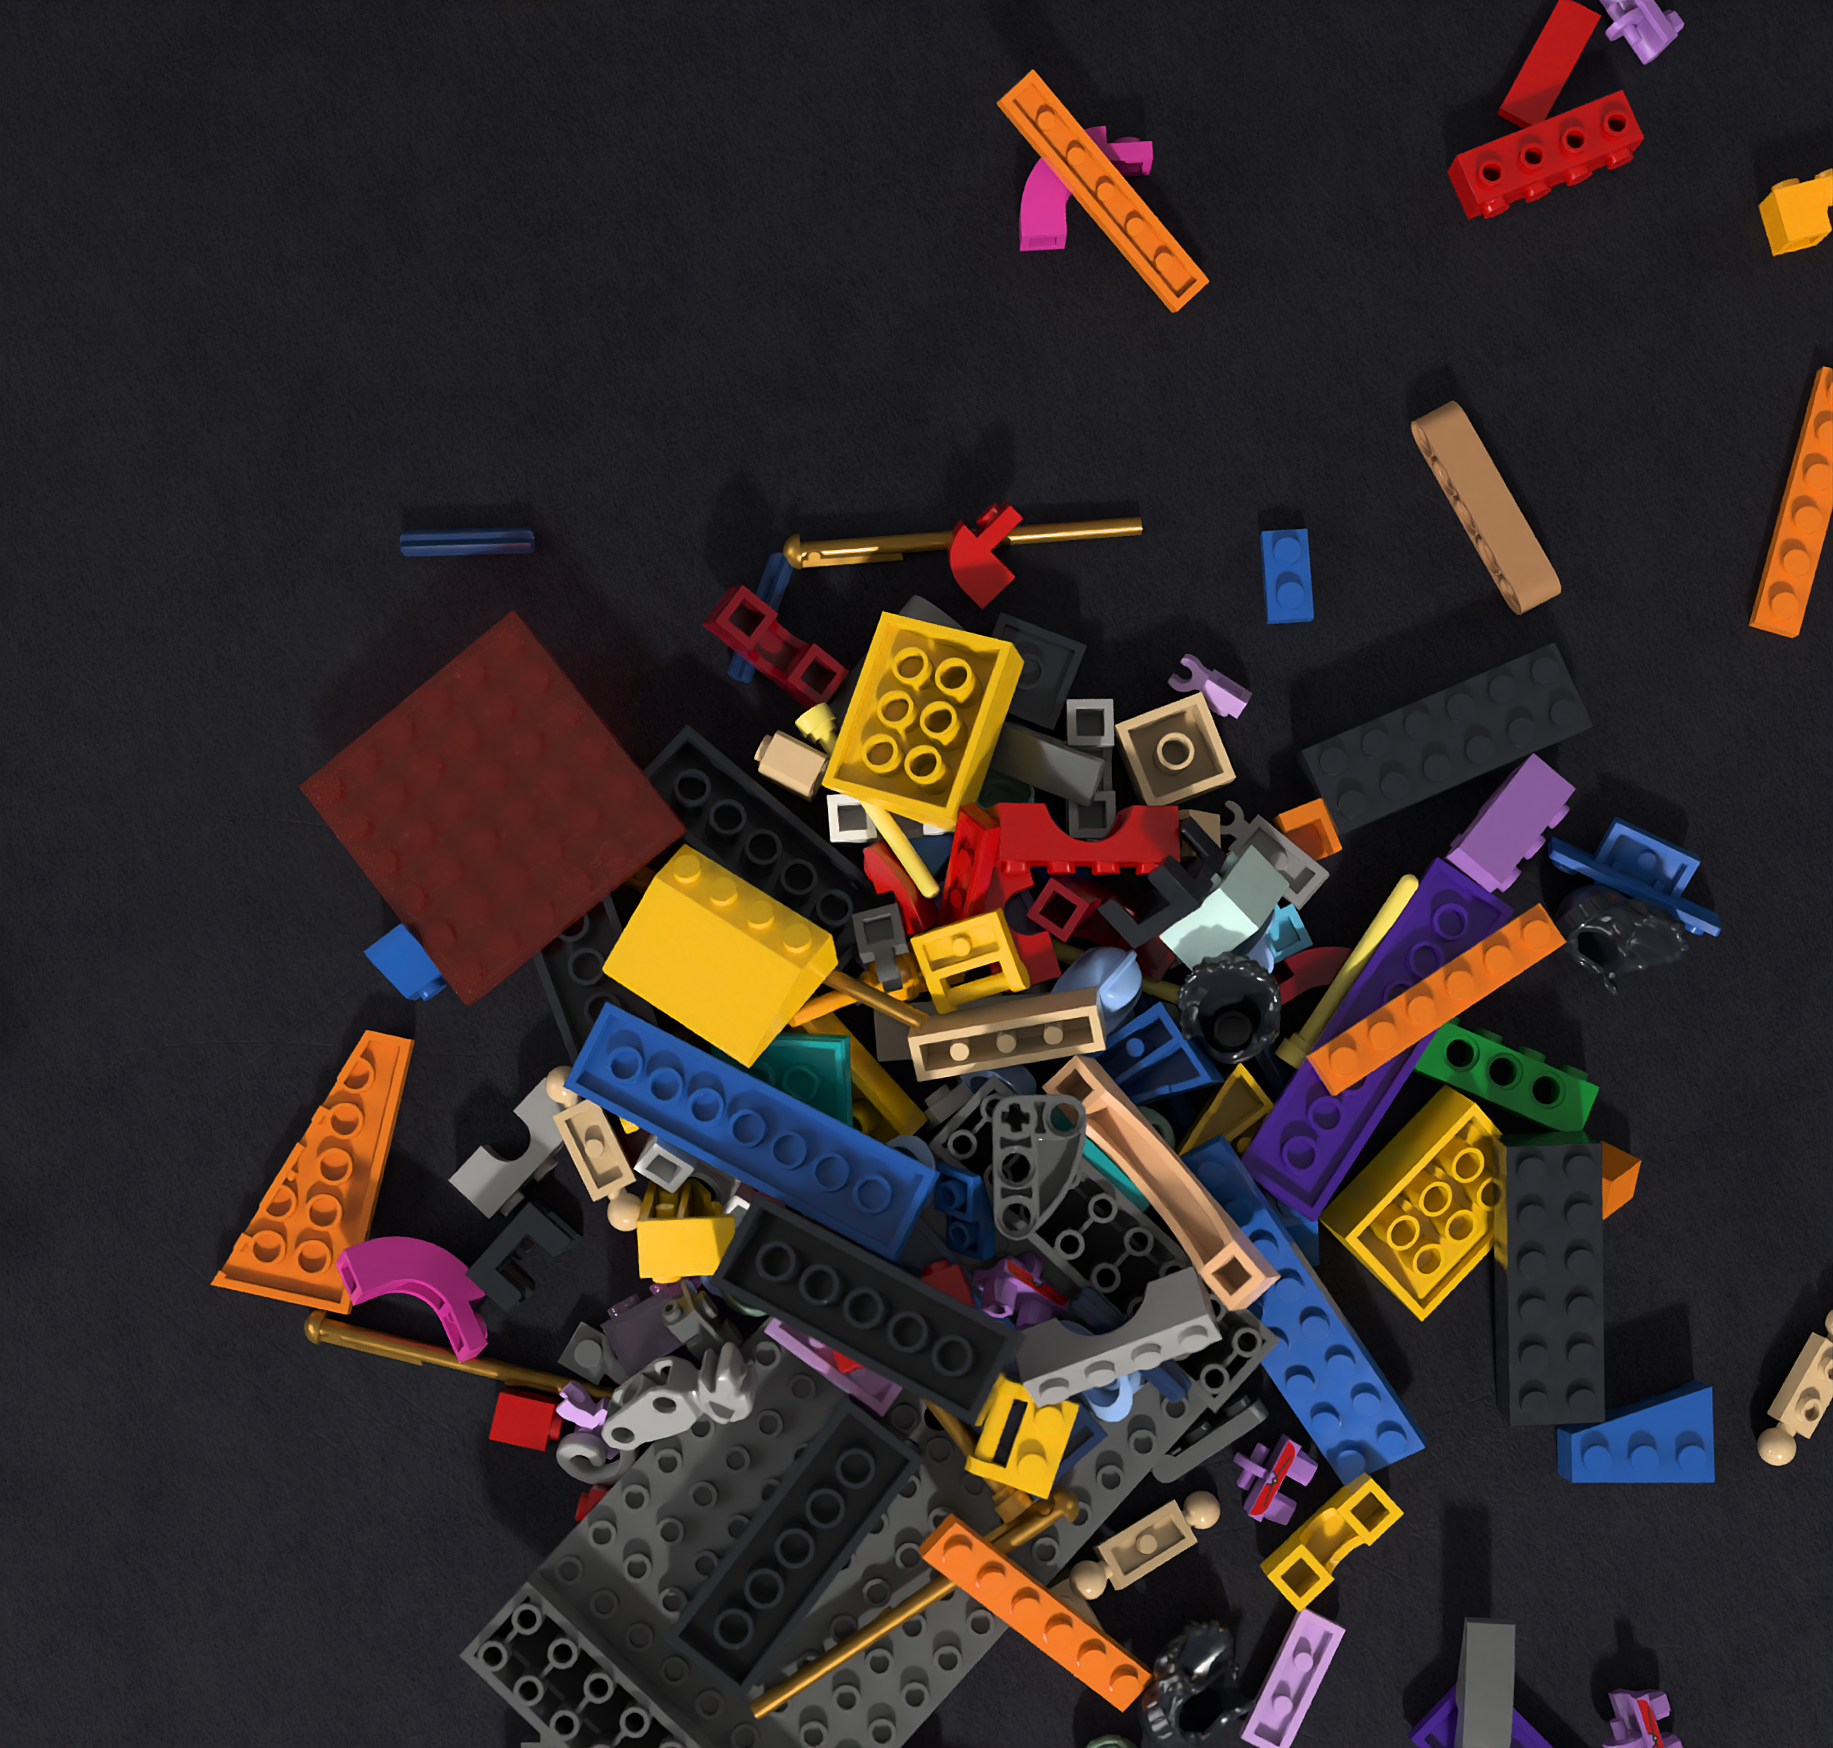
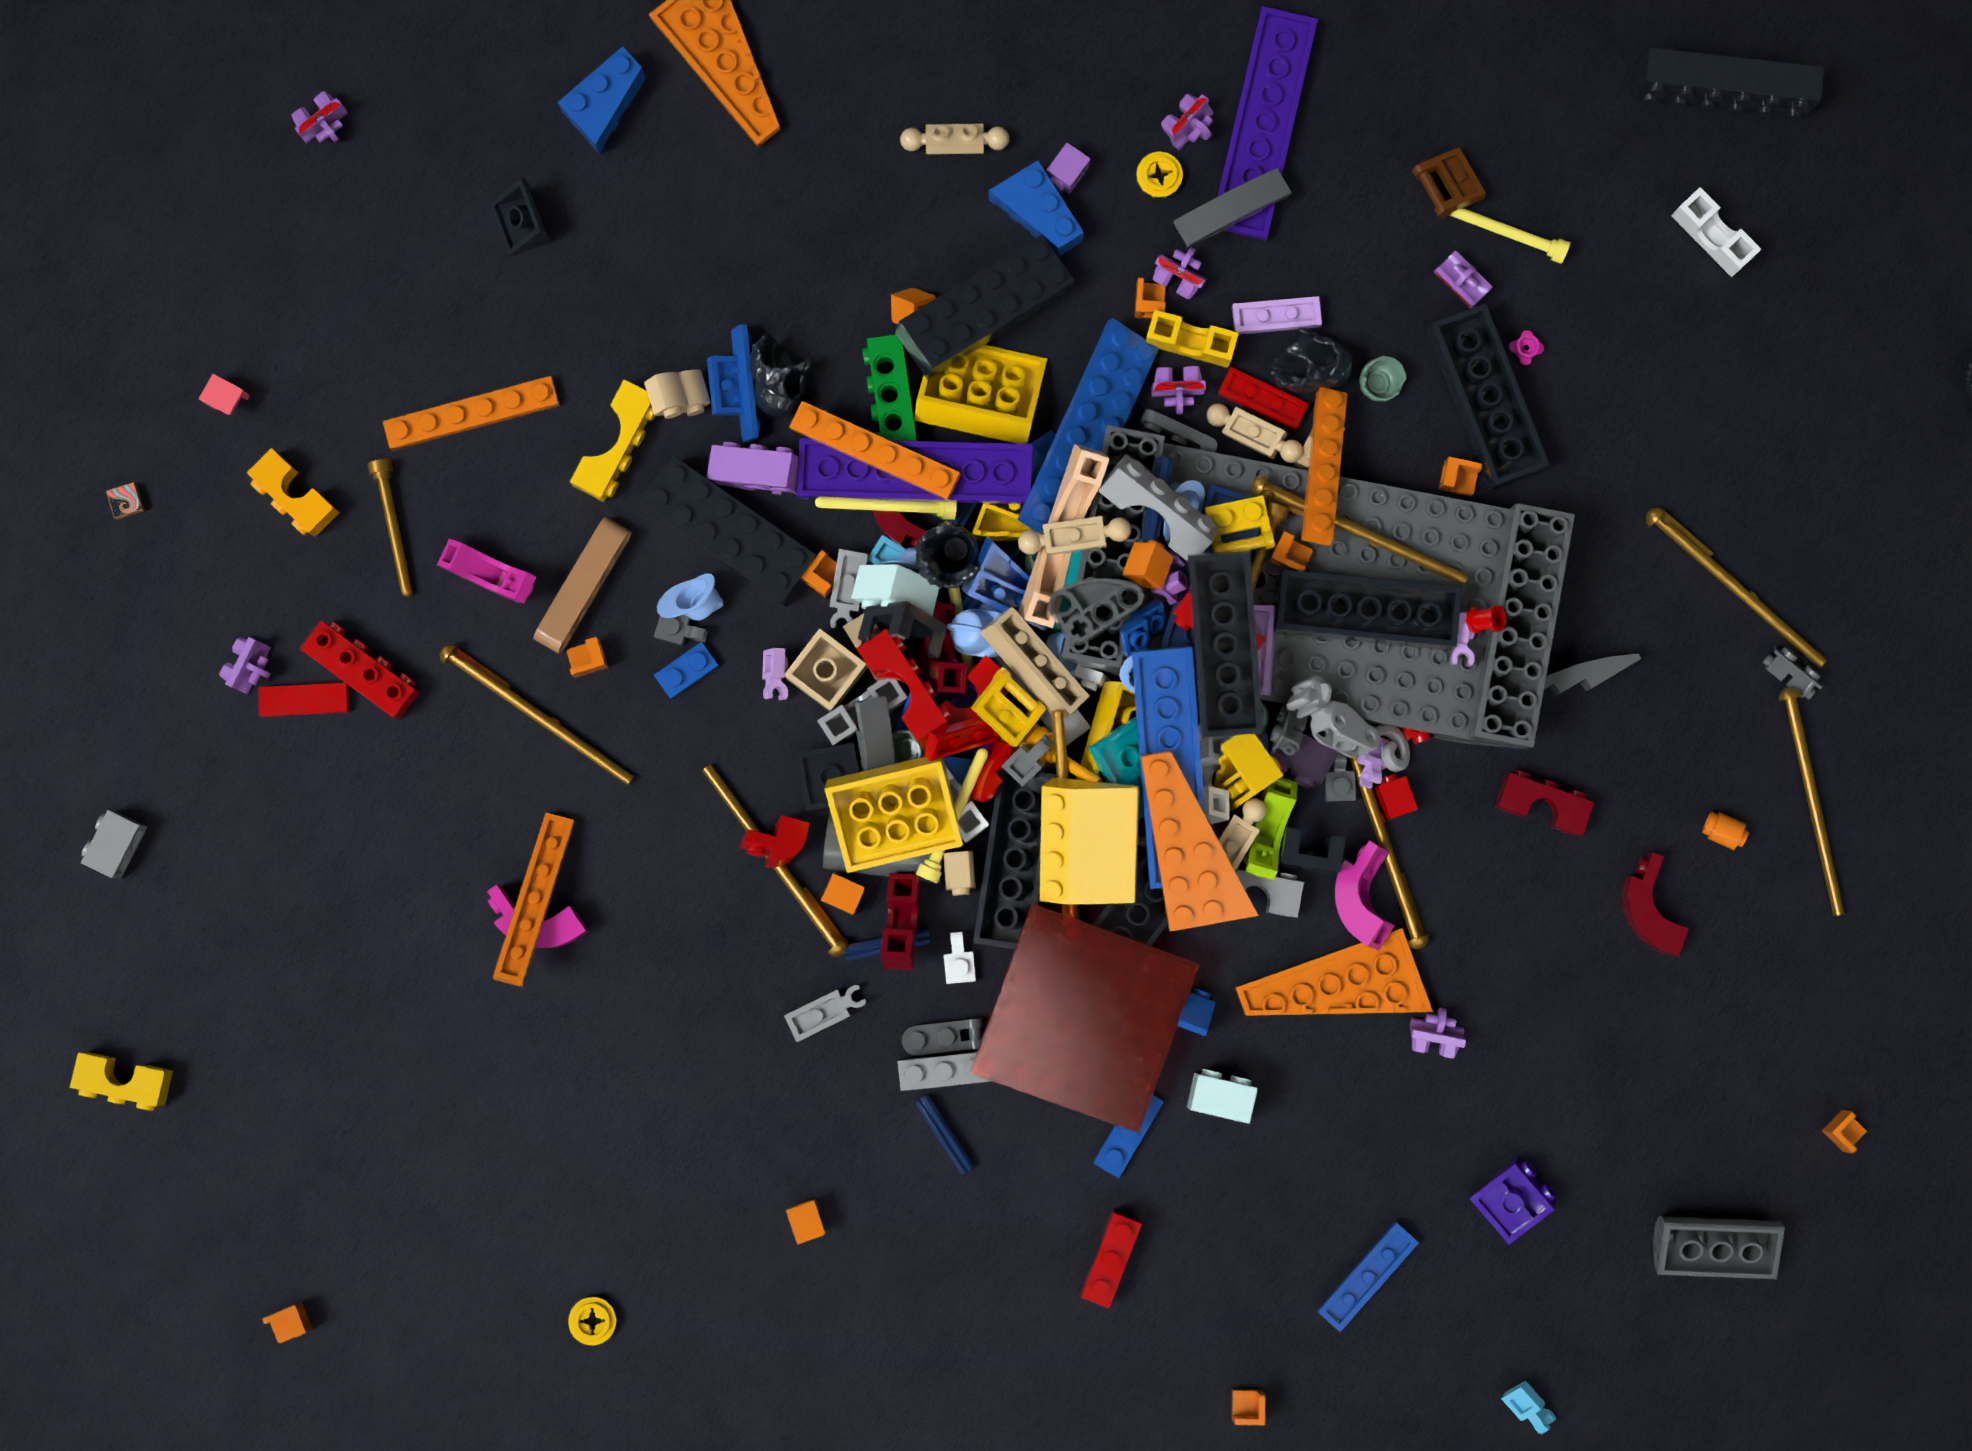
camera: 120 degrees left, 0 degrees up
none -> pearl gold piece [368,459,413,597]
none -> dark pink arch [437,539,536,604]
none -> pearl gold bar [440,644,634,785]
none -> orange panel [567,637,609,678]
none -> yellow arch [570,380,656,502]
none -> tan brick [644,369,711,419]
none -> dark grey plate [654,615,708,646]
none -> light blue piece [657,573,723,621]
none -> light grey plate [784,985,866,1042]
none -> orange panel [786,1198,825,1245]
none -> orange panel [821,874,865,915]
none -> light grey arch [898,1051,990,1091]
none -> dark grey plate [902,1018,986,1055]
none -> white plate [944,932,976,984]
none -> tan plate [1018,516,1131,556]
none -> medium lavender brick [1046,143,1090,194]
none -> red arch [1080,1210,1142,1308]
none -> blue plate [1093,1086,1164,1179]
none -> orange brick [1122,540,1174,589]
none -> orange panel [1134,278,1166,319]
none -> yellow gear [1137,152,1183,198]
none -> orange wing [1140,750,1258,931]
none -> medium lavender hips [1152,247,1207,299]
none -> light aqua brick [1187,1069,1257,1124]
none -> red tile [1218,367,1309,431]
none -> lime arch [1244,778,1298,880]
none -> orange panel [1269,531,1313,572]
none -> medium lavender hips [1410,1008,1466,1059]
none -> lavender plate [1450,612,1474,667]
none -> red bush [1466,605,1506,634]
none -> dark red arch [1494,770,1594,837]
none -> dark red arch [1622,852,1689,957]

